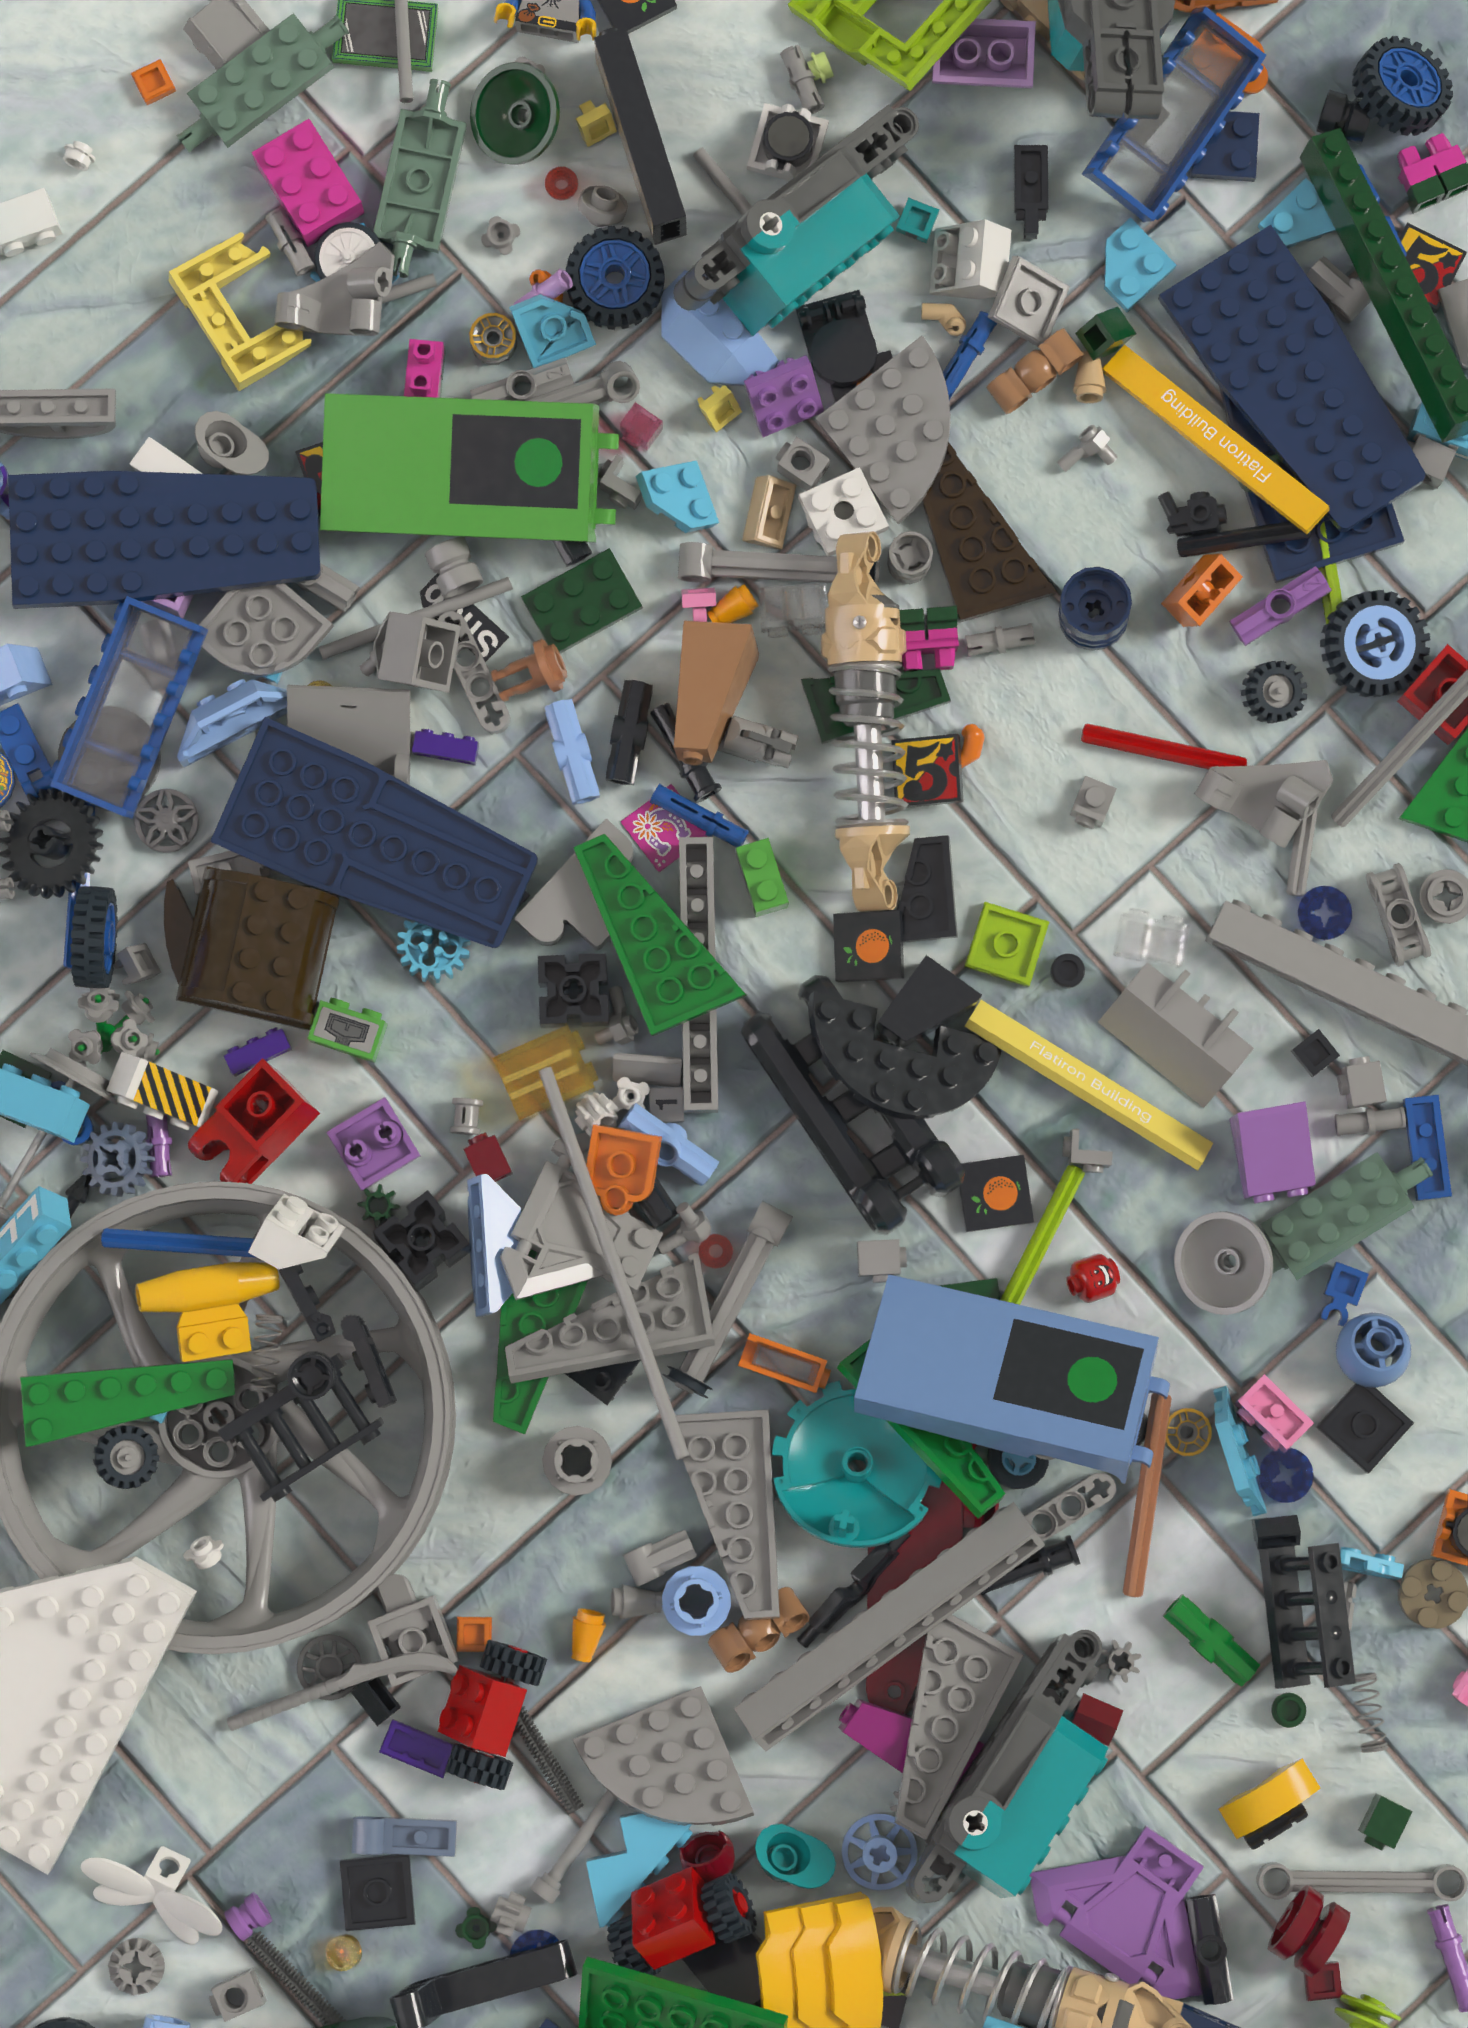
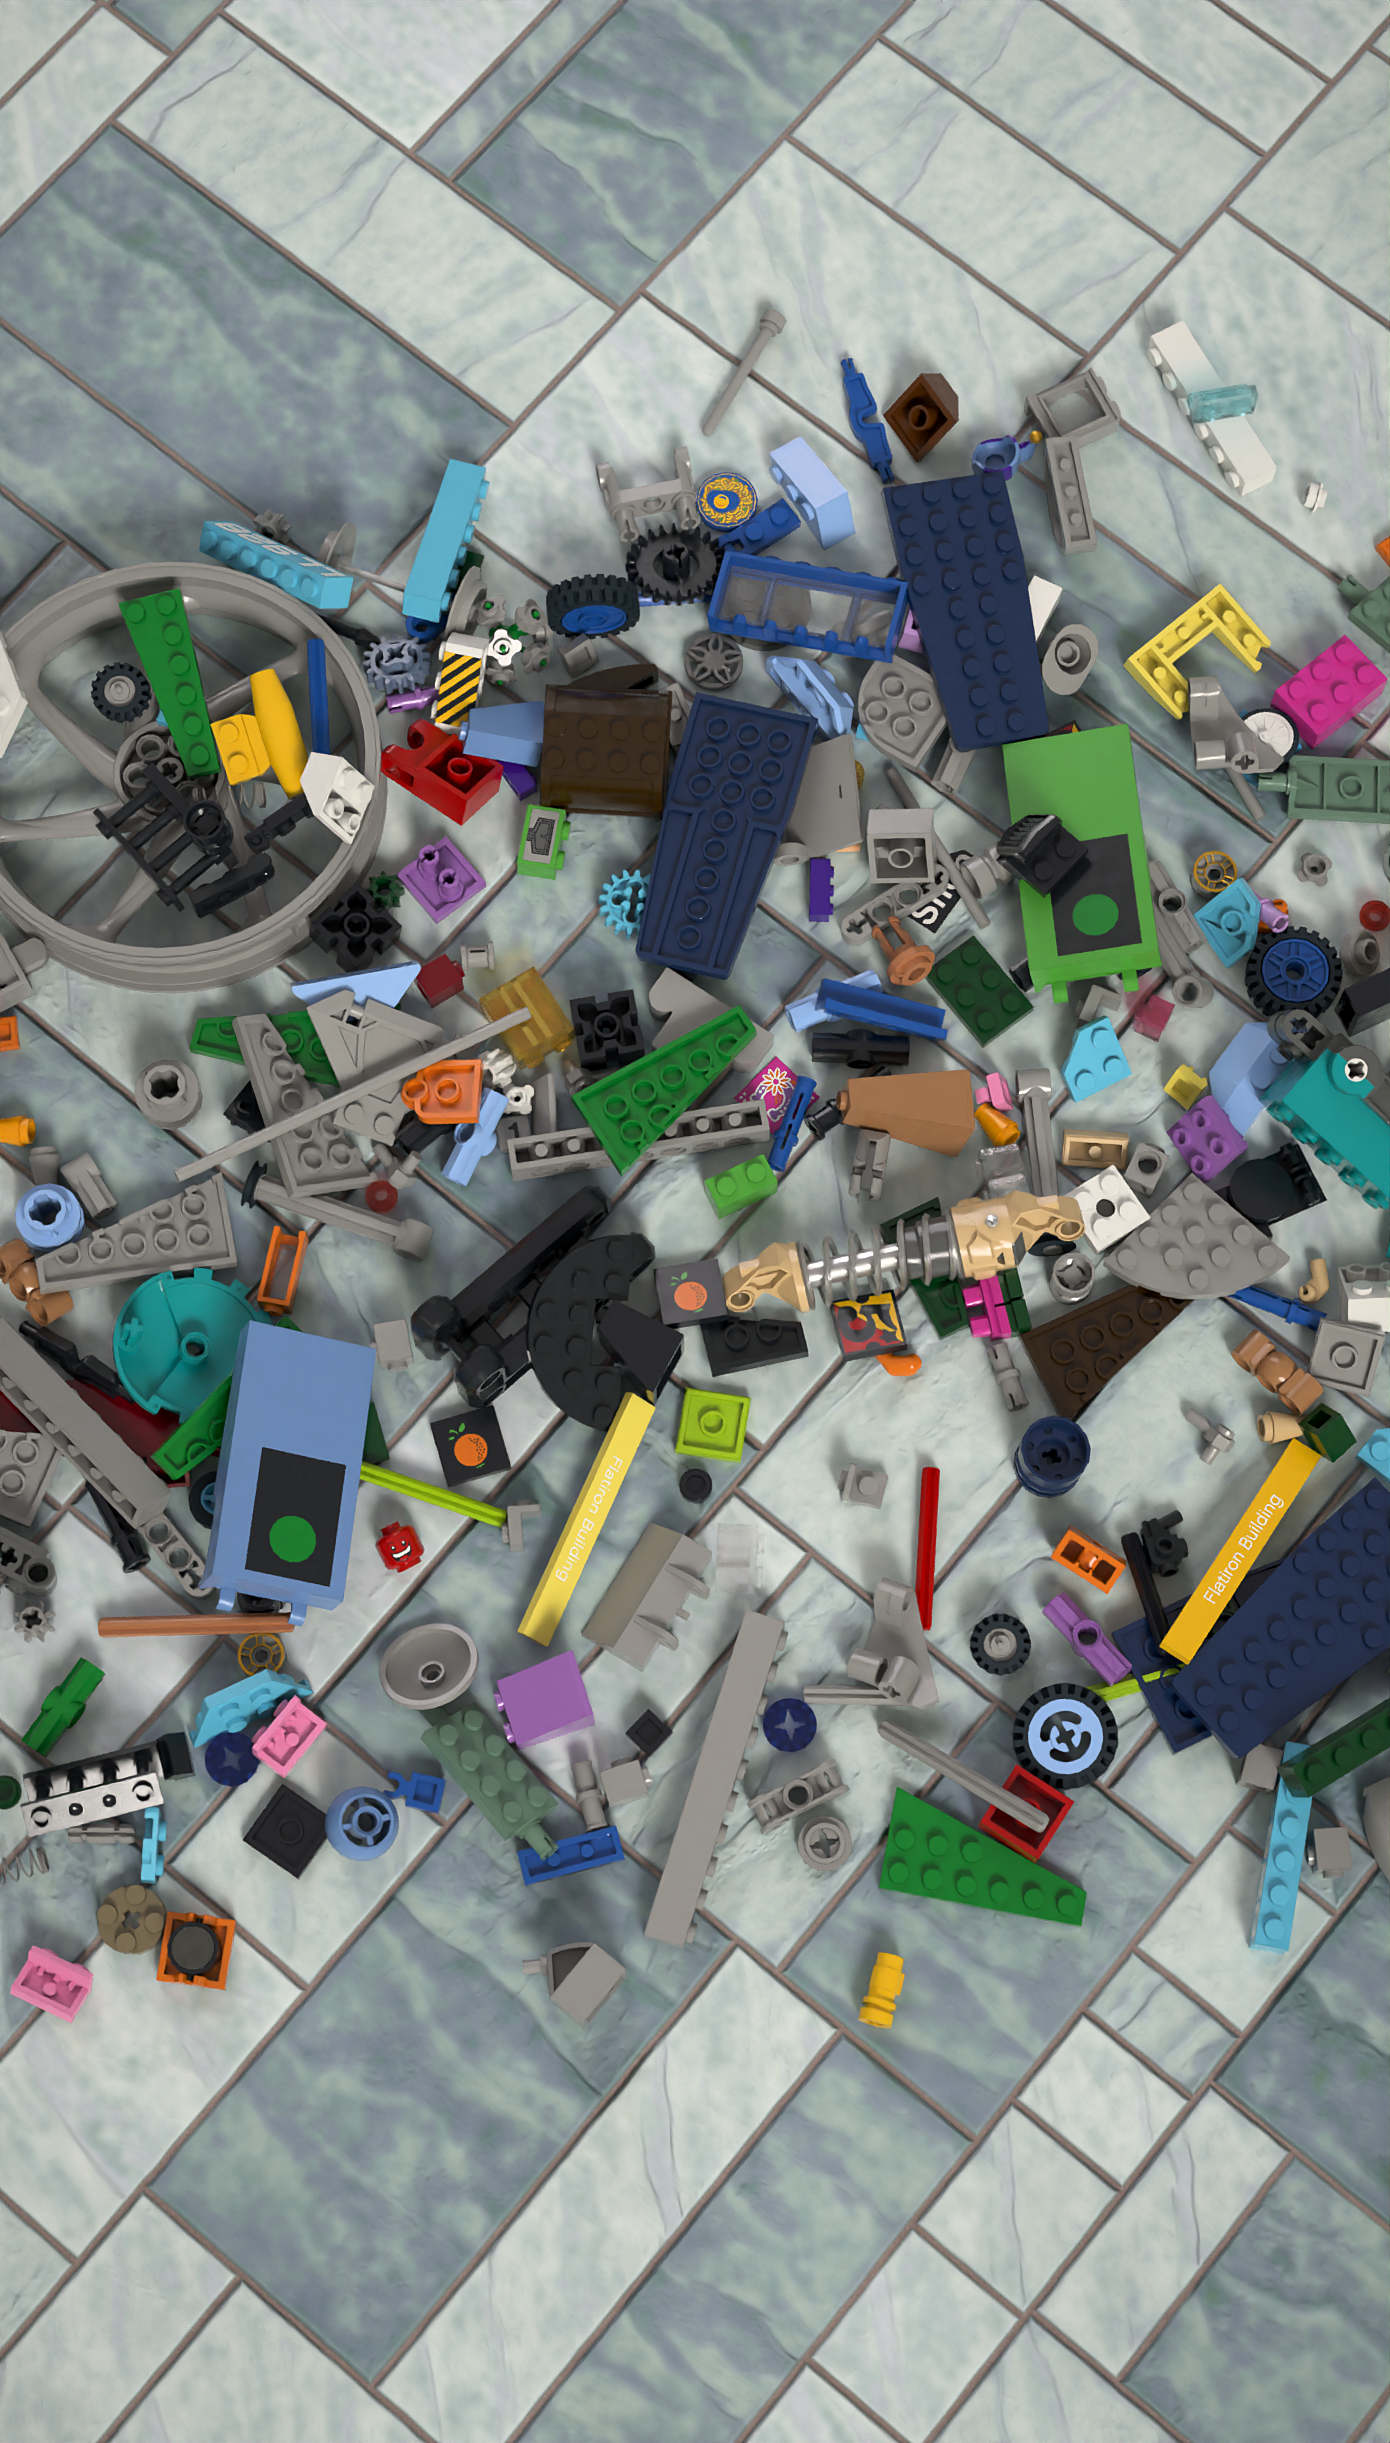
camera: 85 degrees right, 10 degrees down
white plate [183,1536,224,1569] -> none
light grey pin [265,207,315,276] -> none
dark pink hips [404,339,446,398] -> none
none -> medium blue slope [458,701,544,767]
none -> blue fence [815,978,948,1042]
none -> black piece [996,814,1088,898]

